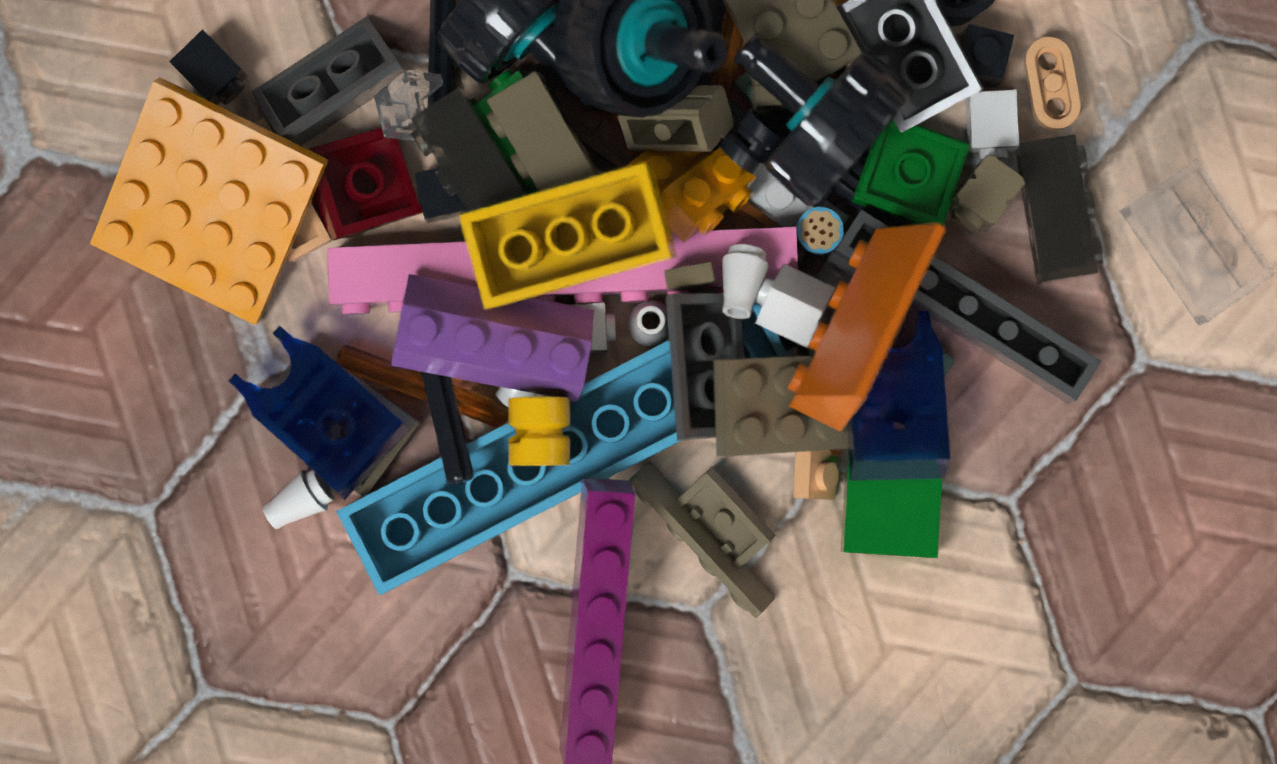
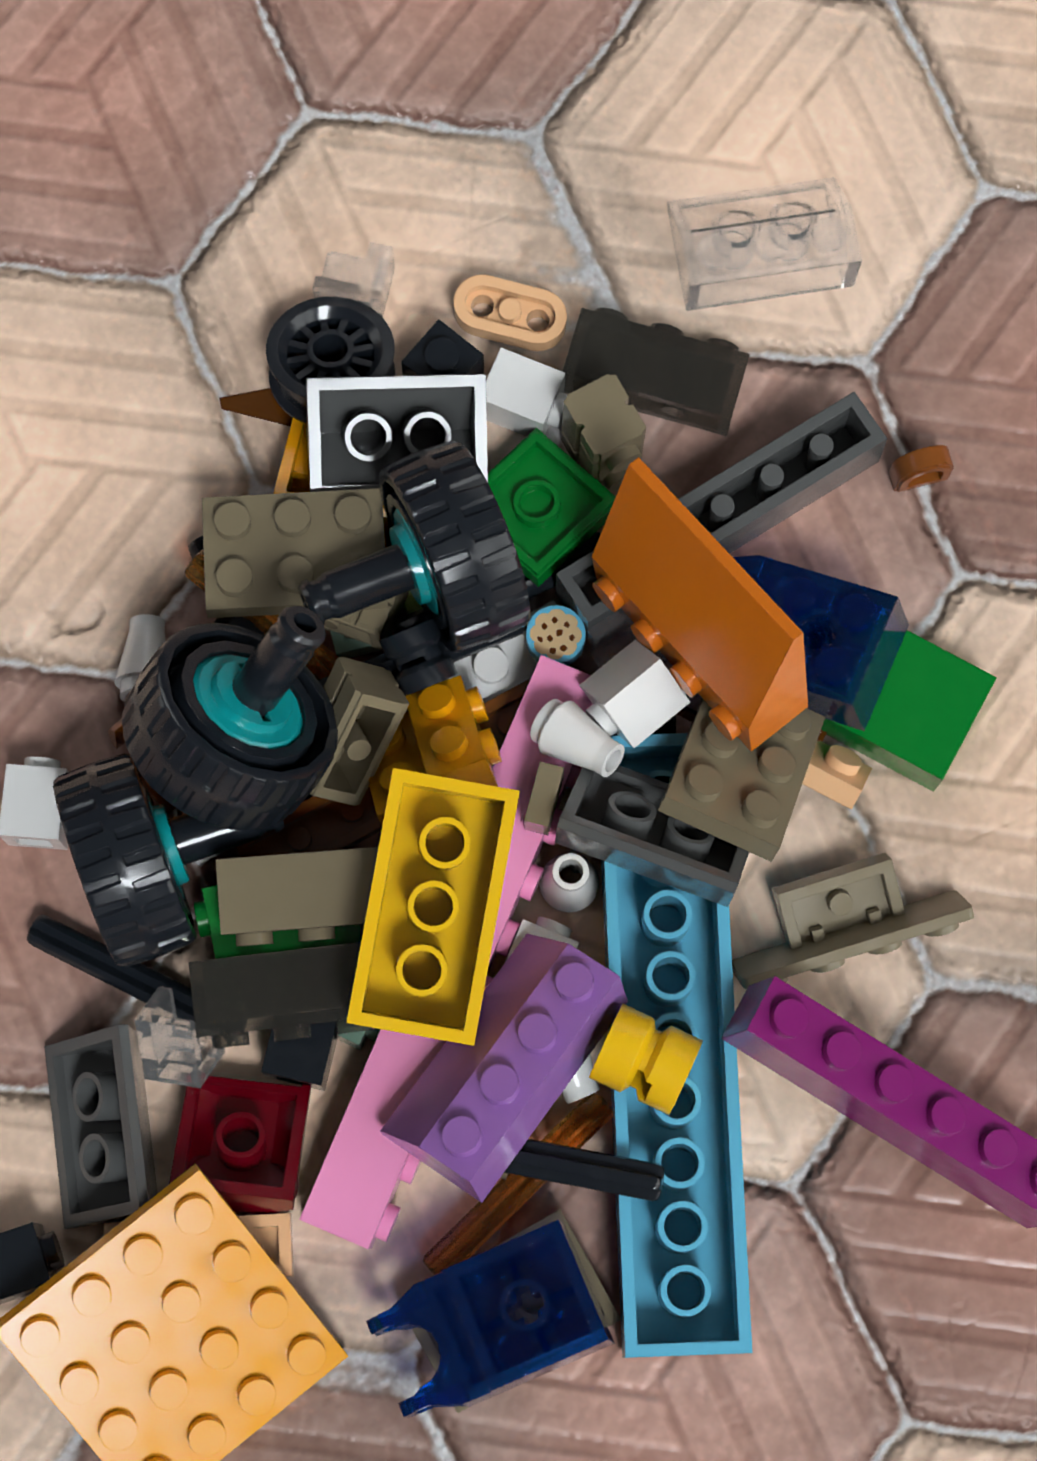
camera: 75 degrees left, 10 degrees down
white cone [263,468,335,530] -> none
none -> dark orange tile [888,445,954,492]

